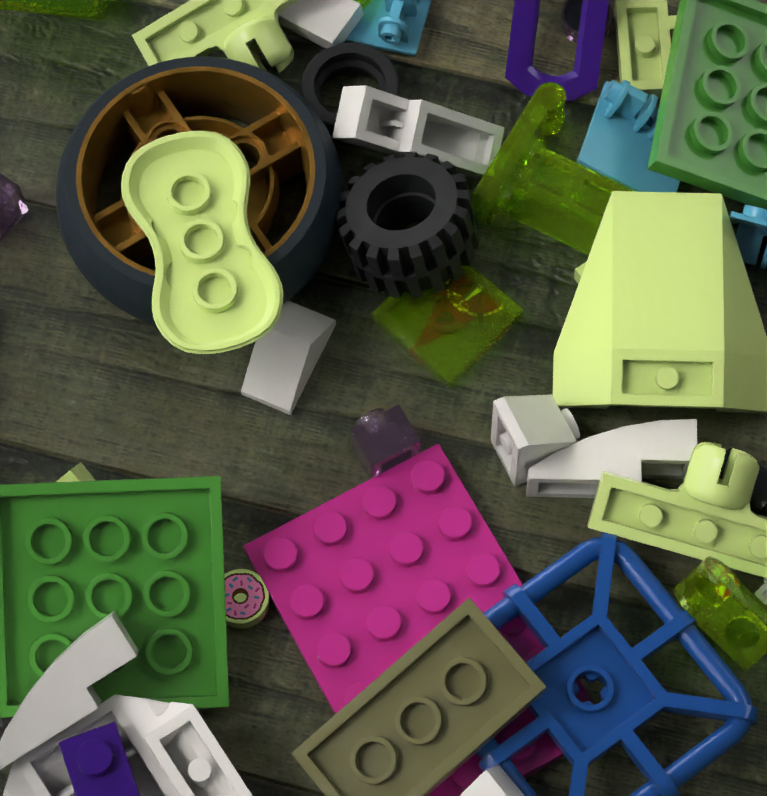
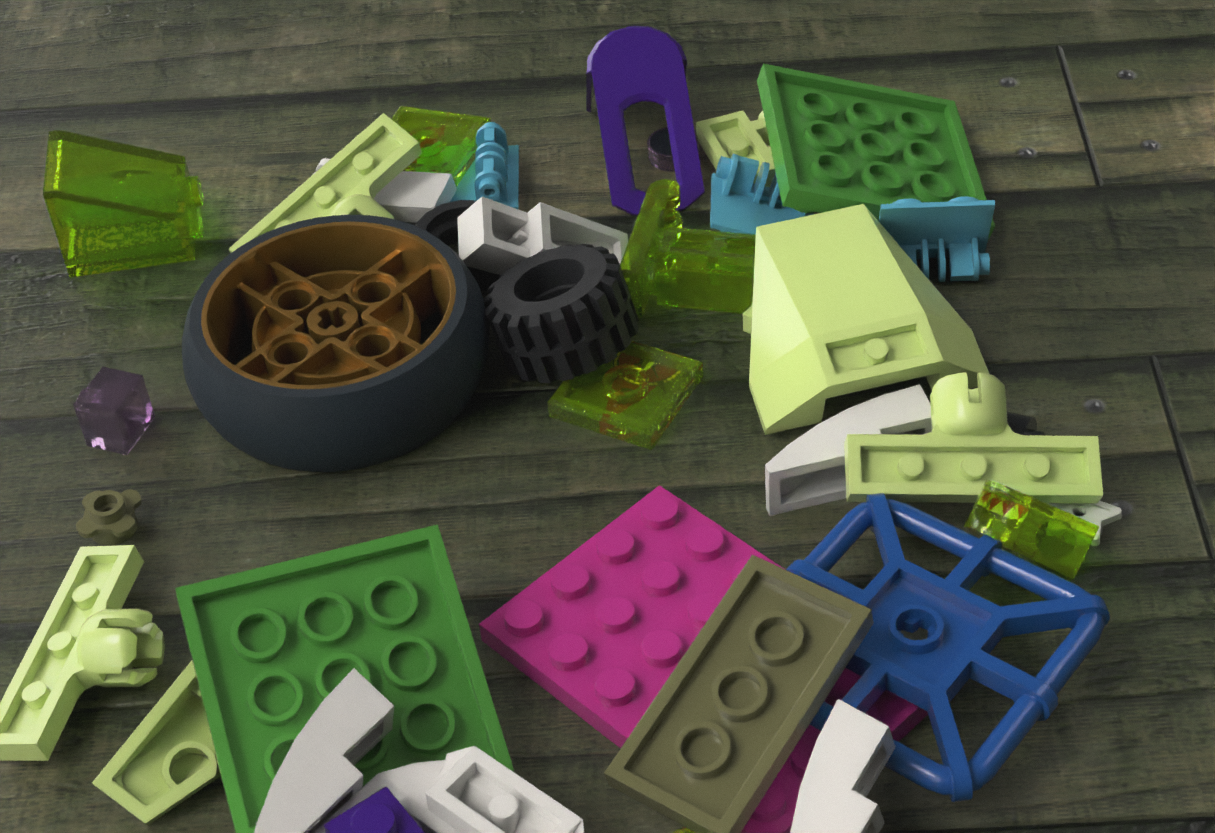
camera: 15 degrees left, 25 degrees down
yellowish green plate [121,131,283,354] -> none
tile [224,569,270,629] -> none
white slope [241,301,336,415] -> none
clear purple plate [350,404,421,479] -> none
white slope [491,394,580,487] -> none

